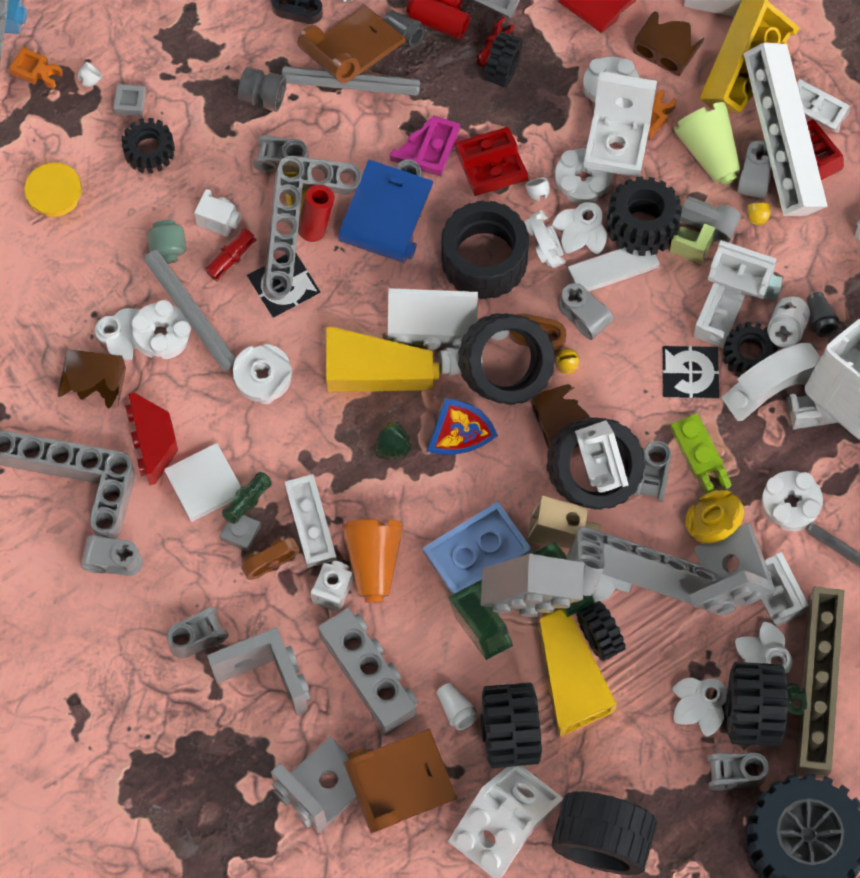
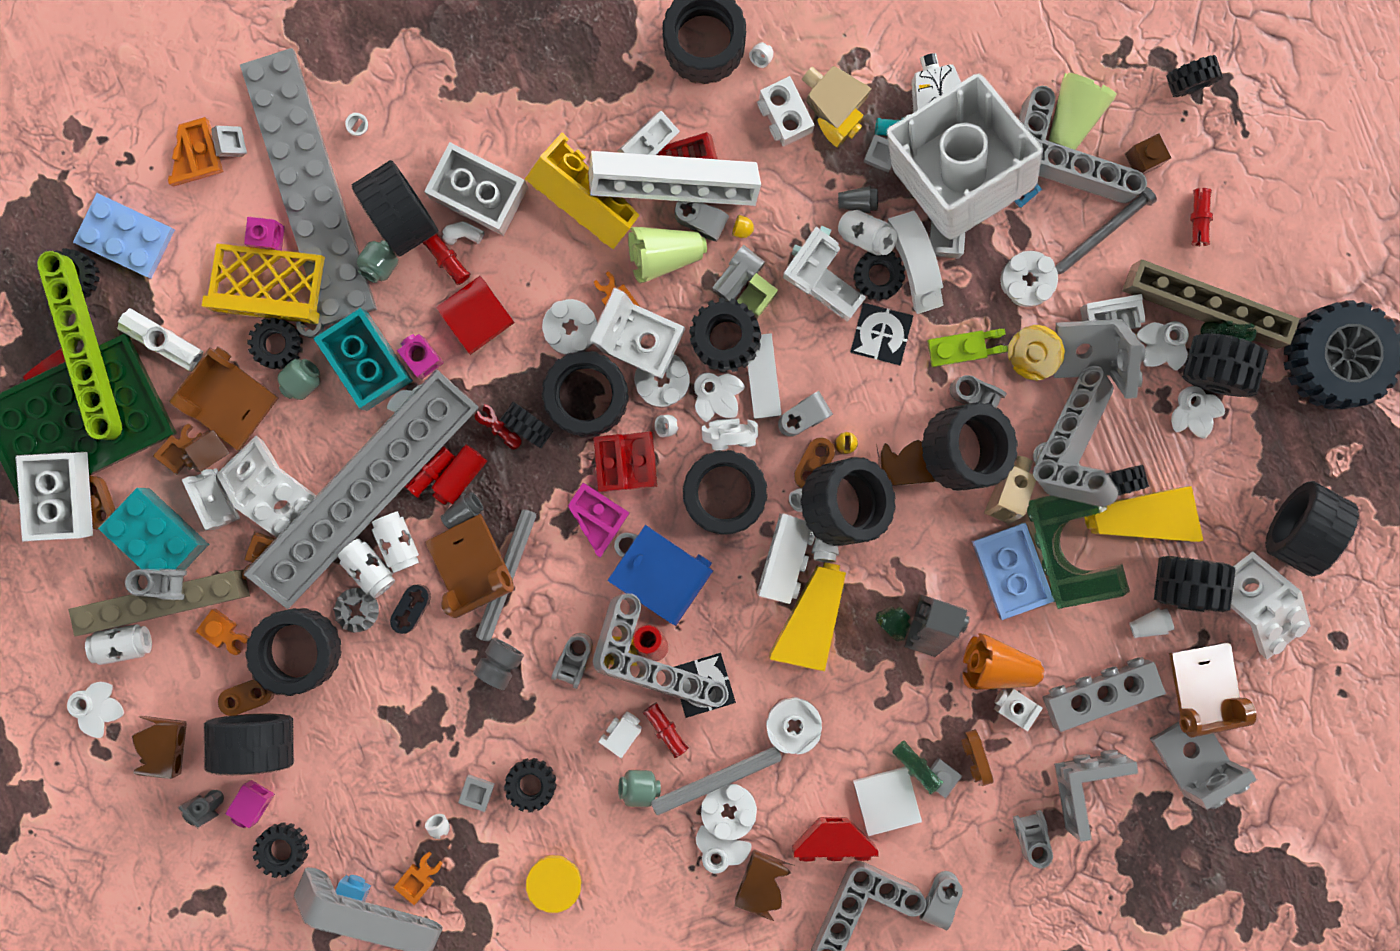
camera: 80 degrees left, 20 degrees up
white plate [284,474,337,568] -> none
shield [426,398,498,455] -> none
light grey brick [481,554,584,617] -> none
white hinge [575,420,629,492] -> none
reddish brown piece [633,11,704,77] -> none
light grey piece [707,753,769,791] -> none
none -> black tyre [542,350,629,437]
none -> dark grey wedge [904,595,969,657]

